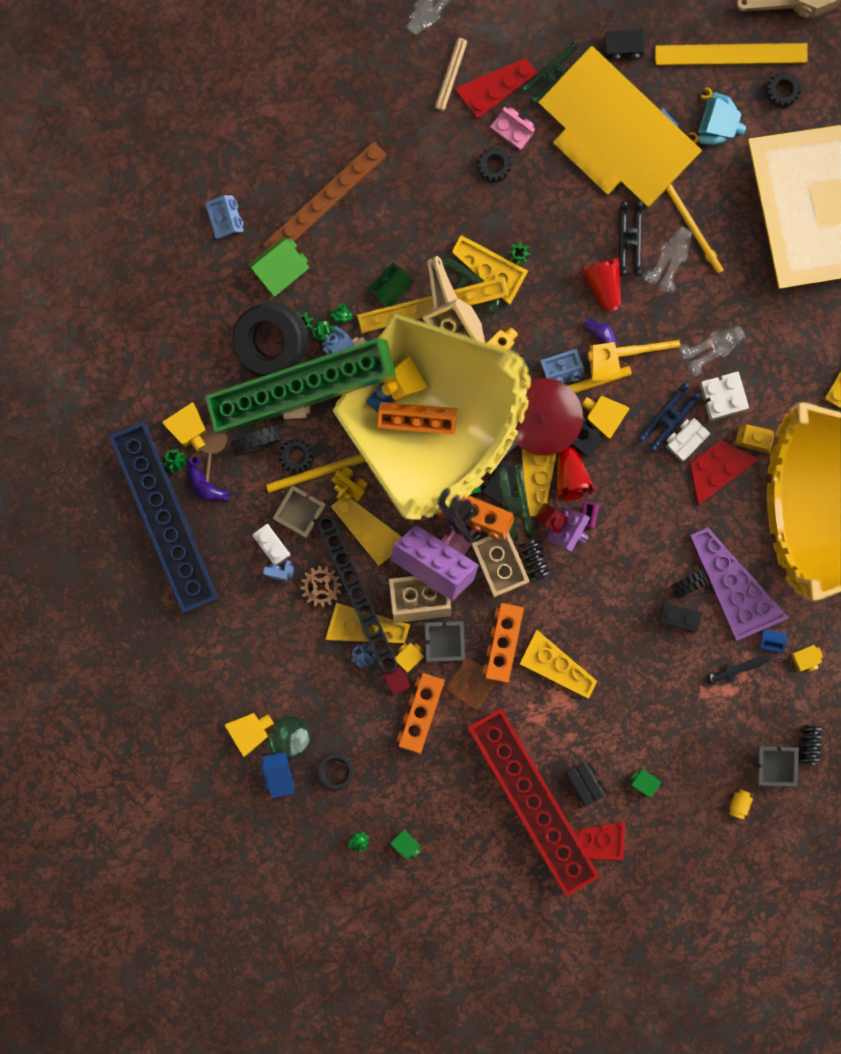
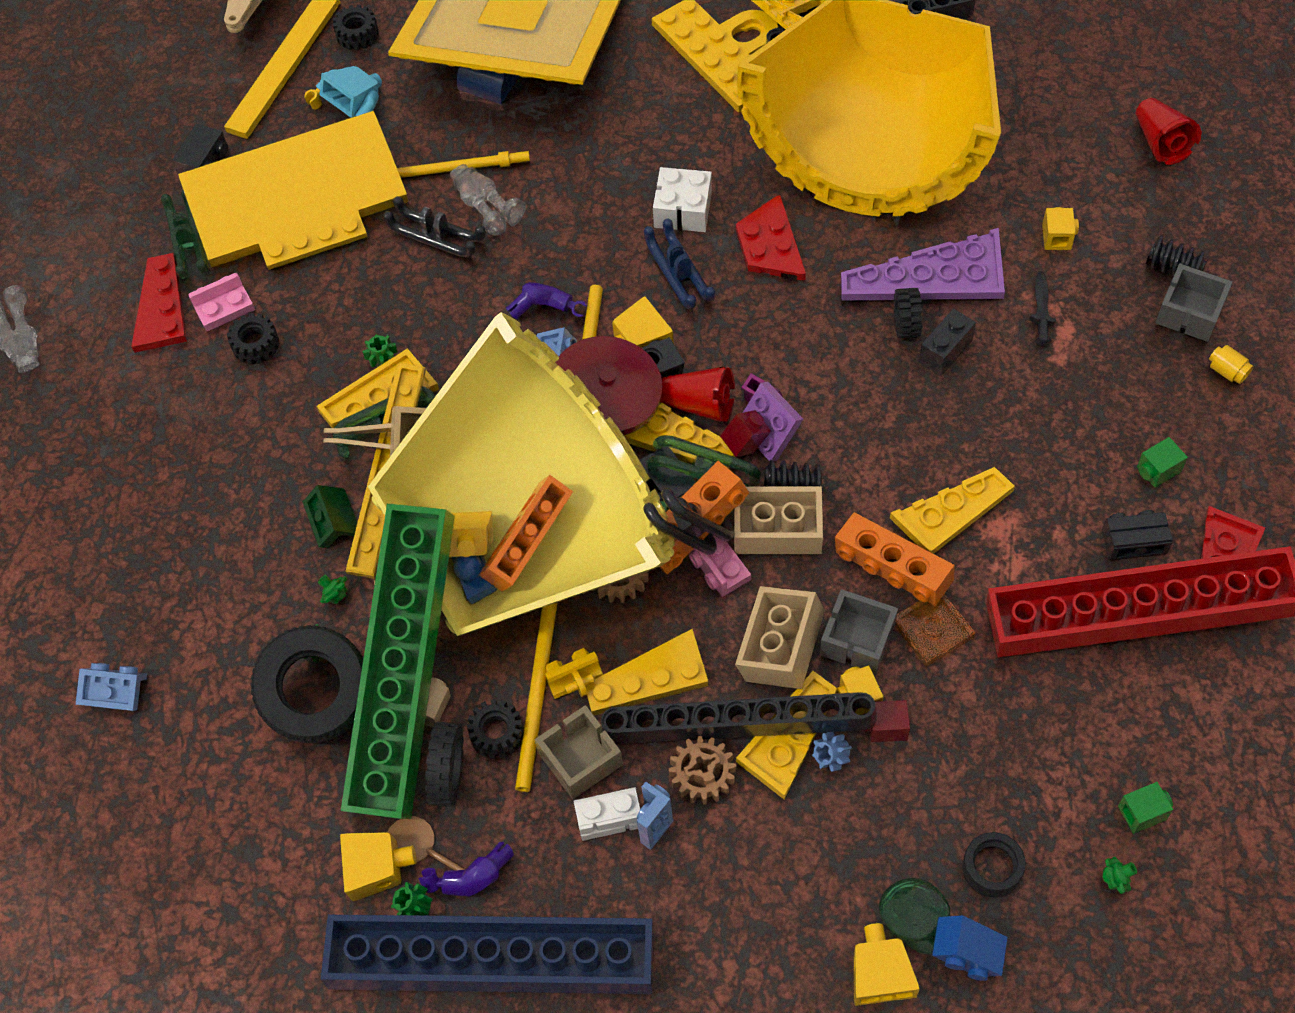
camera: 60 degrees left, 25 degrees down
bright green brick [248,236,309,297] -> none
dark orange plate [263,142,387,249] -> none
green gear [312,321,335,344] -> none
medium blue brick [321,326,355,355] -> none
medium lavender piece [390,524,478,601] -> none
orange brick [396,673,445,754] -> none
tan axle [435,38,467,111] -> none
red cone [582,257,621,312] -> none
yellow piece [588,340,680,381] -> none
white brick [666,418,710,462] -> none
clear piece [679,325,746,377] -> none
yellow torso [734,424,774,454] -> none
blue piece [760,629,787,652] -> none

